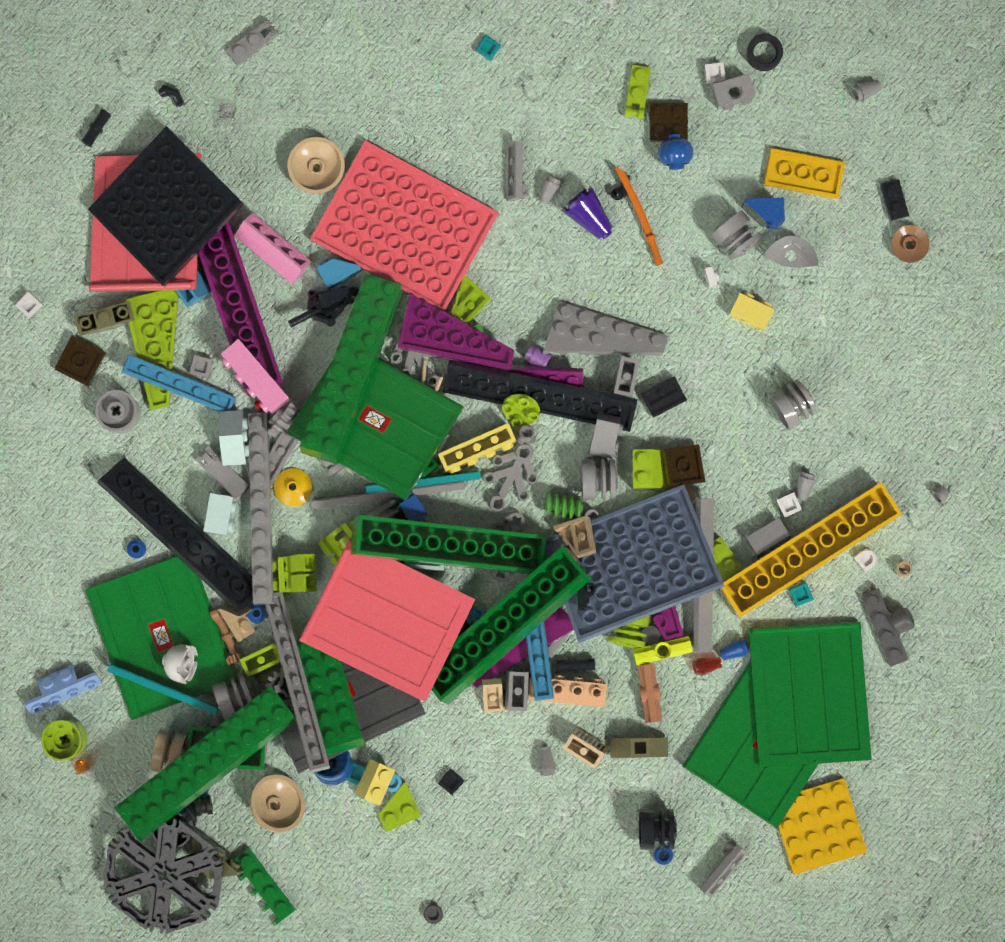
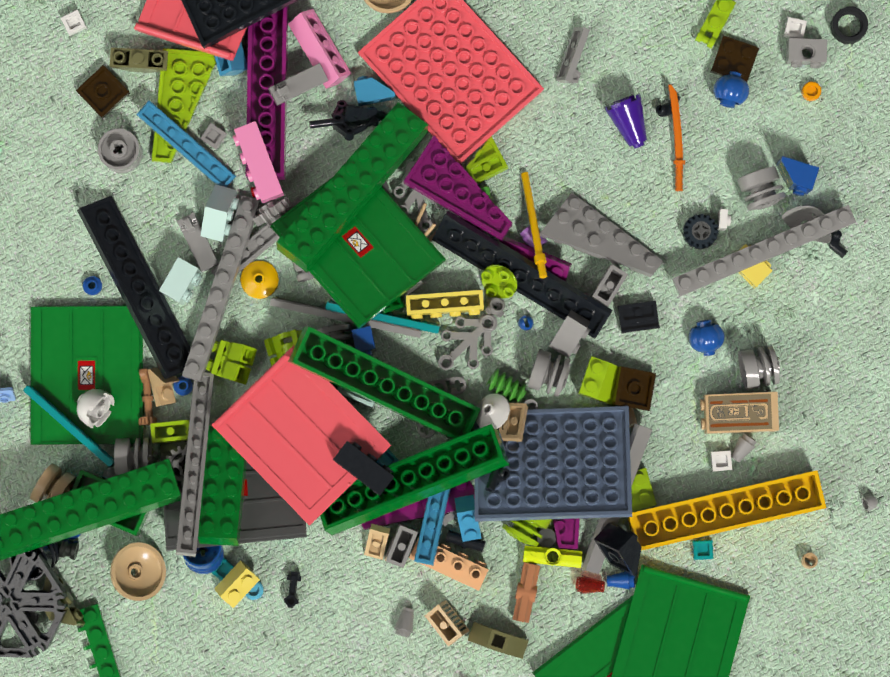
camera: 30 degrees right, 0 degrees up
lime wing [378,782,421,832] -> none
black tile [438,769,464,796] -> none
light grey cone [538,175,561,205] -> none
light grey hinge [746,518,790,559] -> none
yellow tile [763,148,845,200] -> none
white tile [853,549,877,572] -> none
dark grey plate [861,588,915,667] -> none
none -> light grey hinge [268,63,328,106]
none -> black bar [284,571,302,608]
none -> black brick [333,441,394,496]
none -> dark azure brick [455,495,482,542]
none -> white dish [476,393,510,429]
none -> blue hinge [518,315,534,331]
none -> yellow bar [521,172,547,278]
none -> black slope [594,523,642,576]
none -> light grey plate [672,205,856,297]
none -> black wheel [683,214,719,250]
none -> blue plant [688,320,724,356]
none -> slope [700,392,779,434]
none -> light orange tile [801,81,821,101]
none -> black arm [829,230,848,258]

